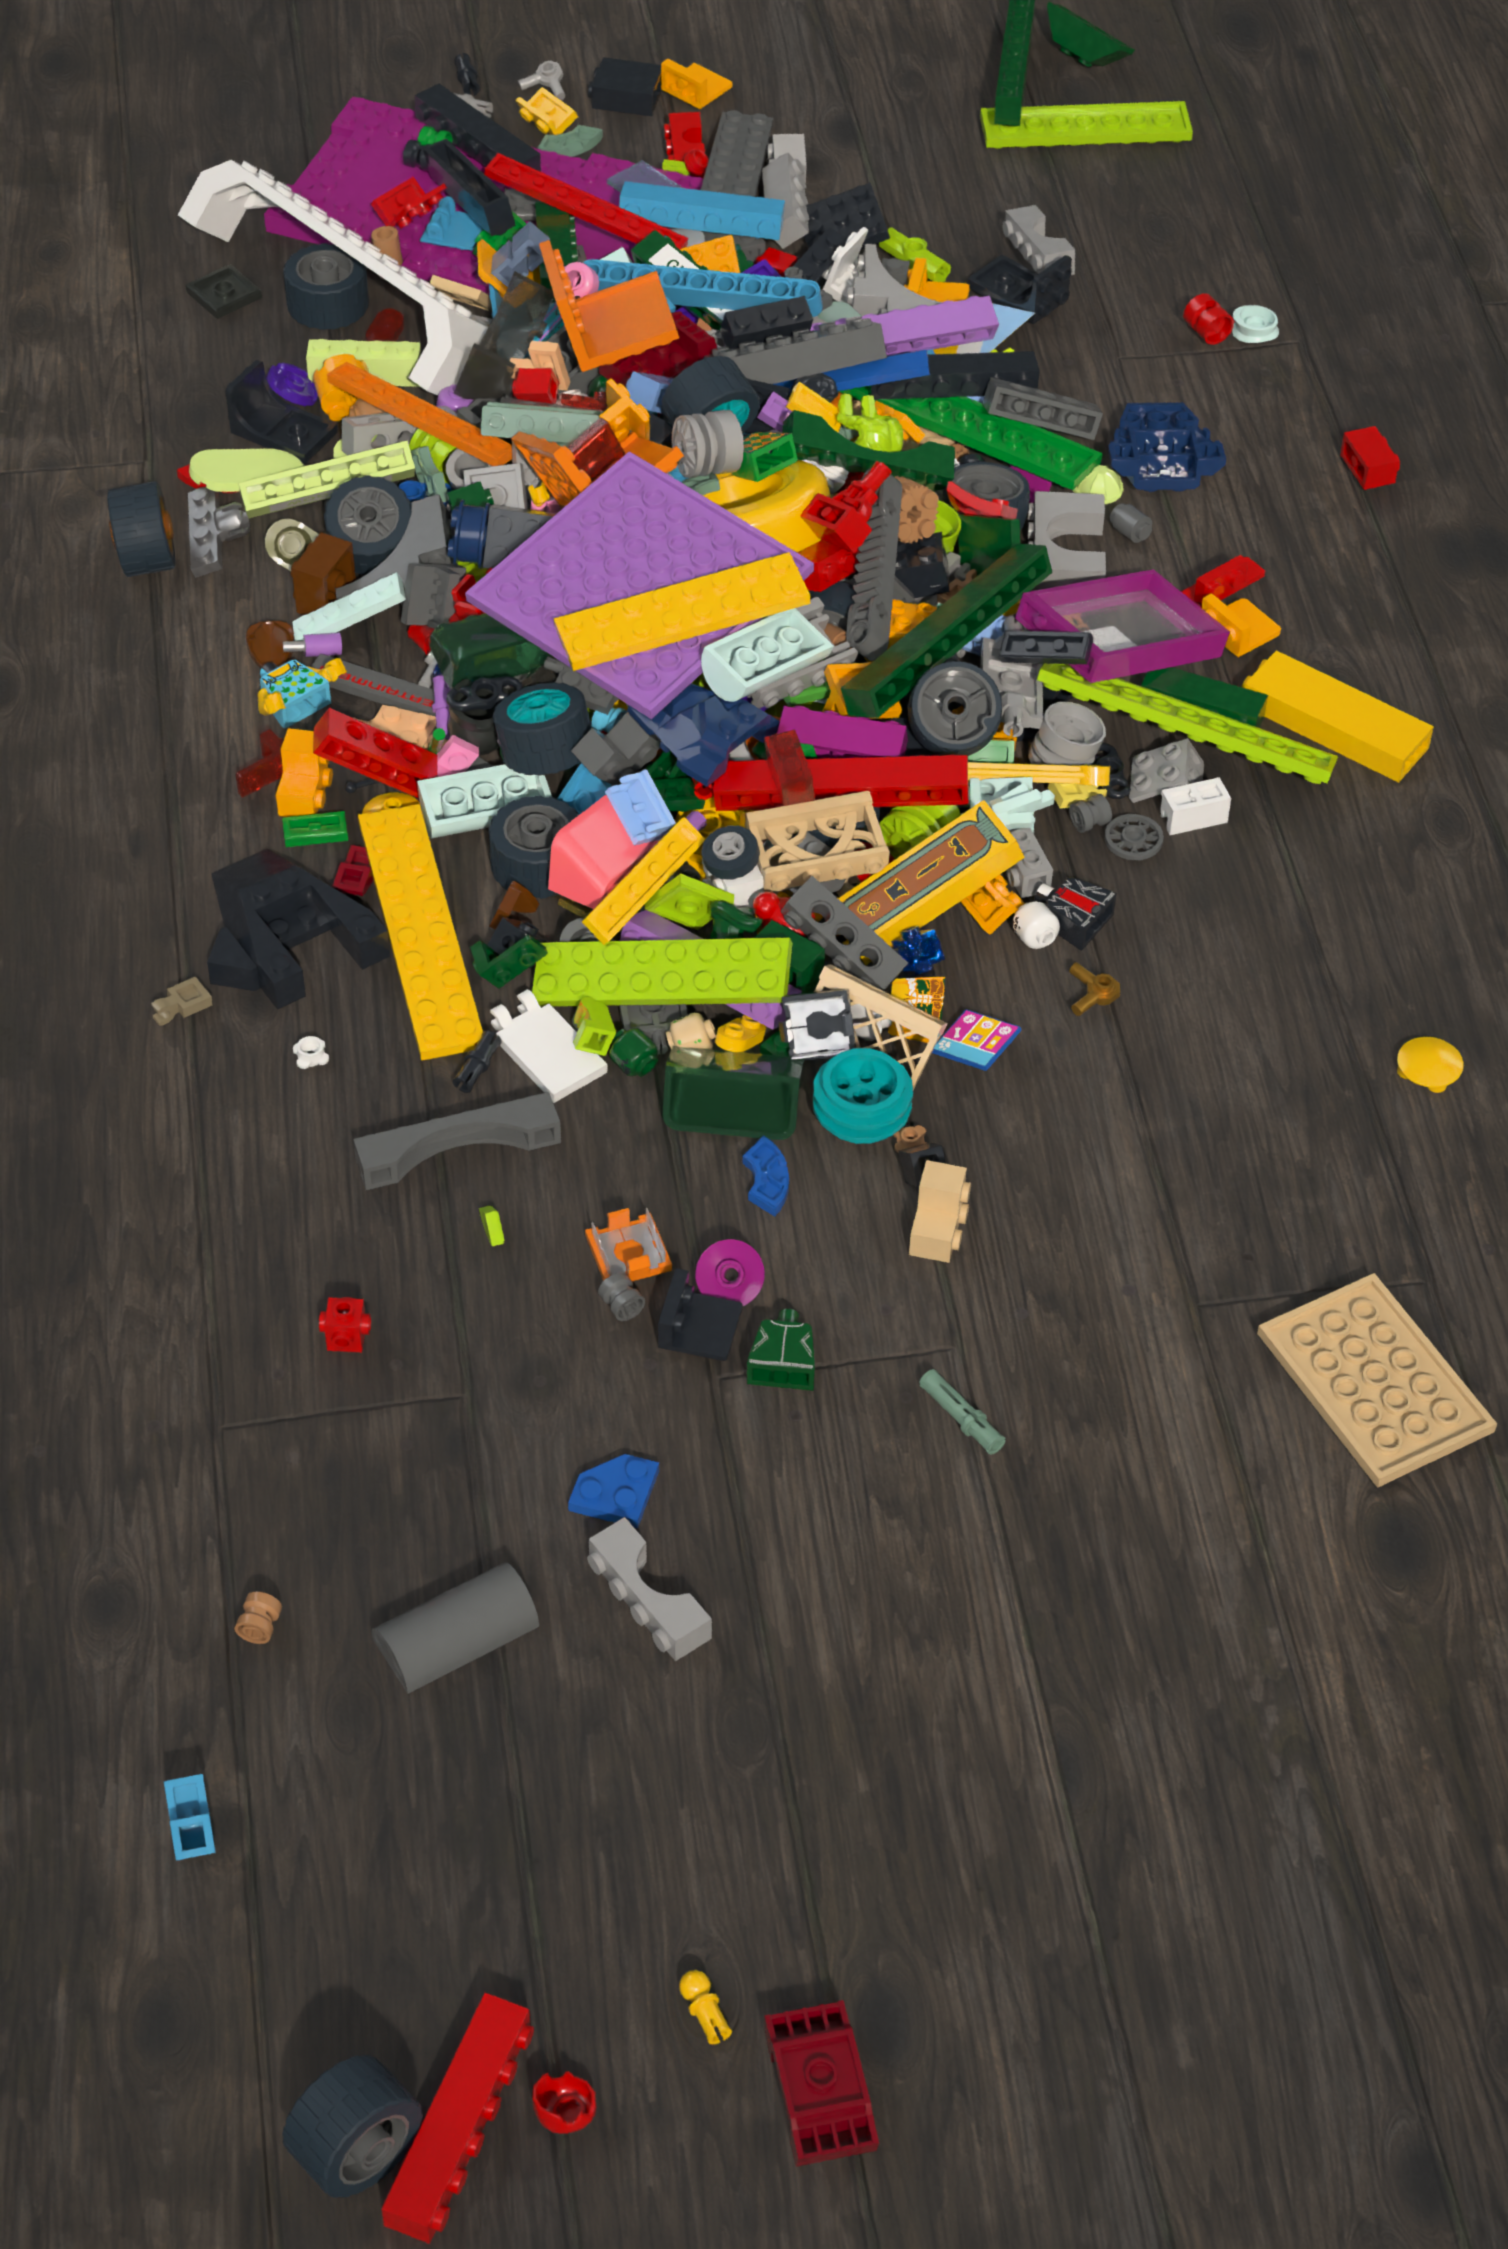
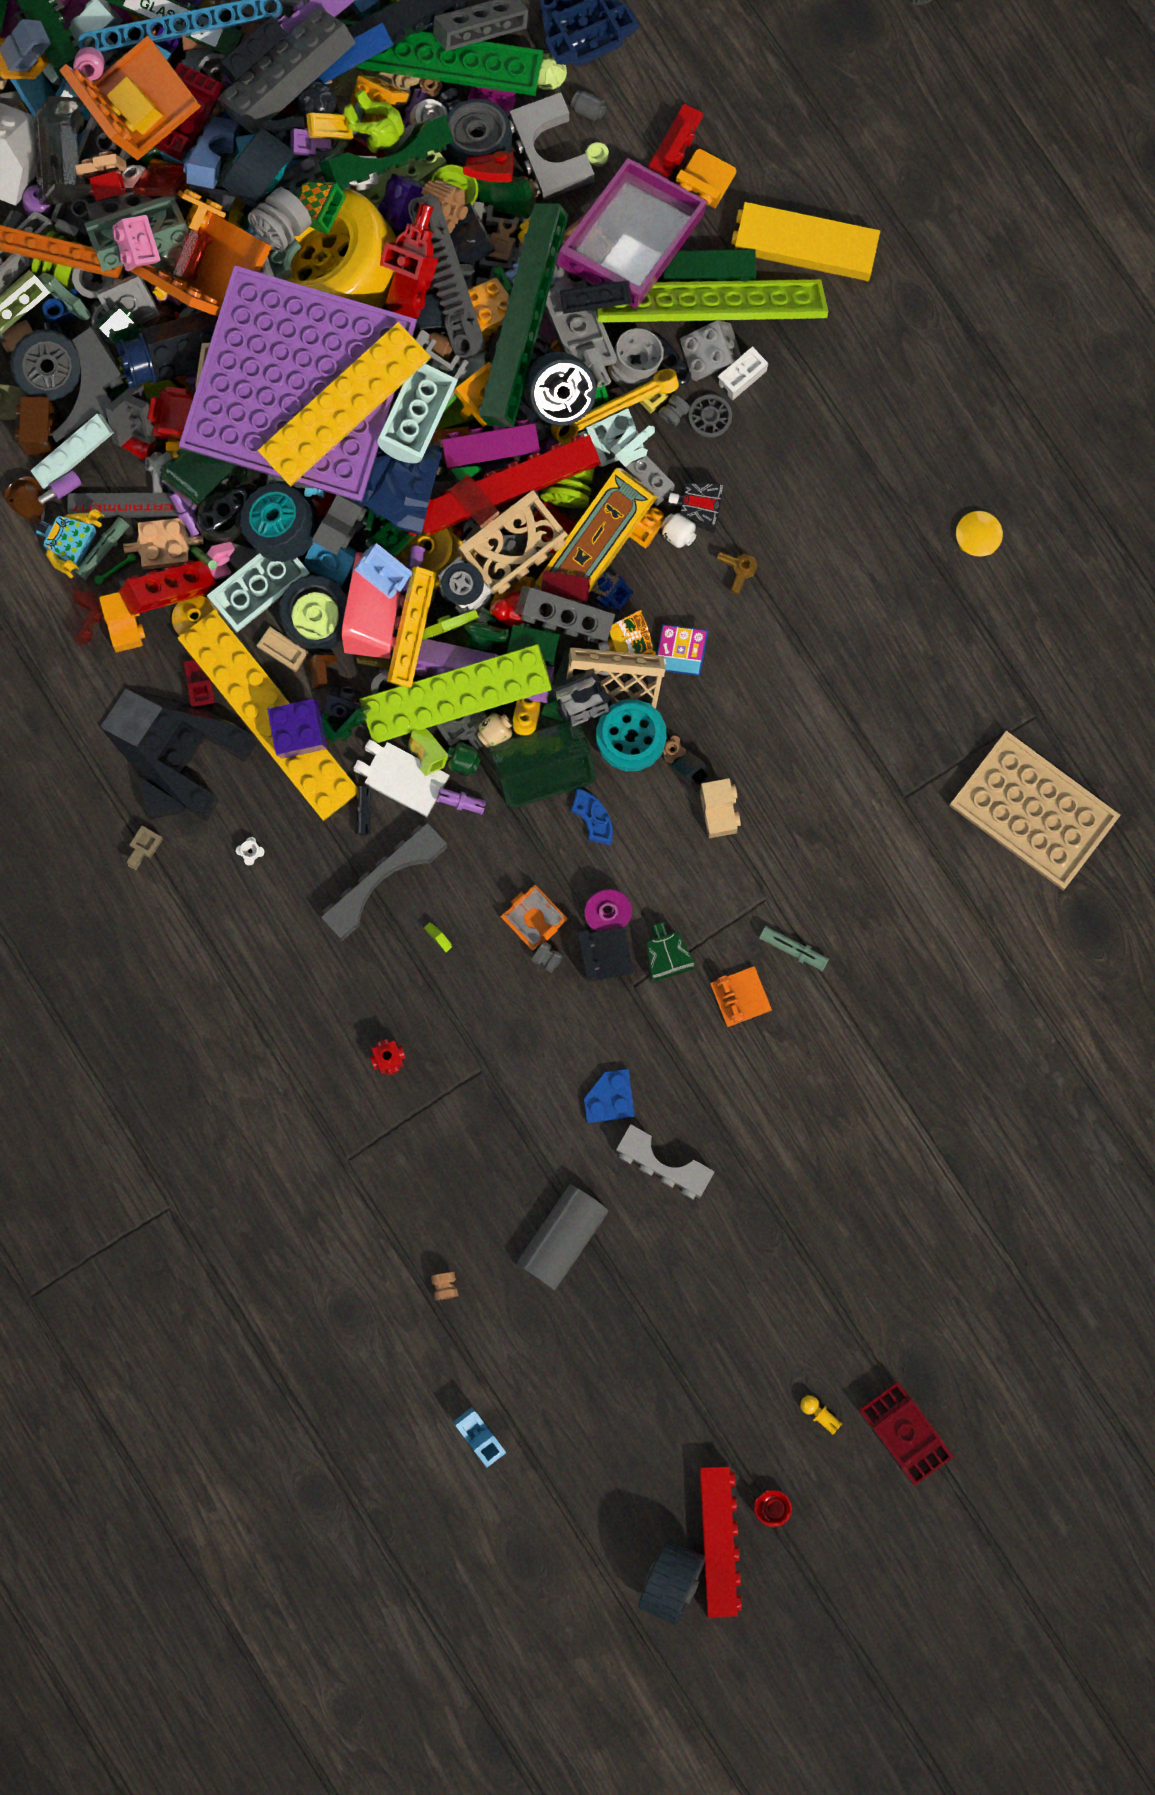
camera: 25 degrees left, 30 degrees up
green tile [282,811,348,847] -> none
none -> sand green pin [74,517,130,580]
none -> yellow brick [107,76,163,135]
none -> bright pink bracket [113,215,160,271]
none -> tan tile [256,627,309,672]
none -> dark purple brick [267,699,327,759]
none -> yellowish green tile [292,592,339,640]
none -> medium lavender pin [436,787,486,815]
none -> dark red tile [541,571,591,602]
none -> yellowish green tile [586,142,609,167]
none -> orange hinge [710,966,772,1027]

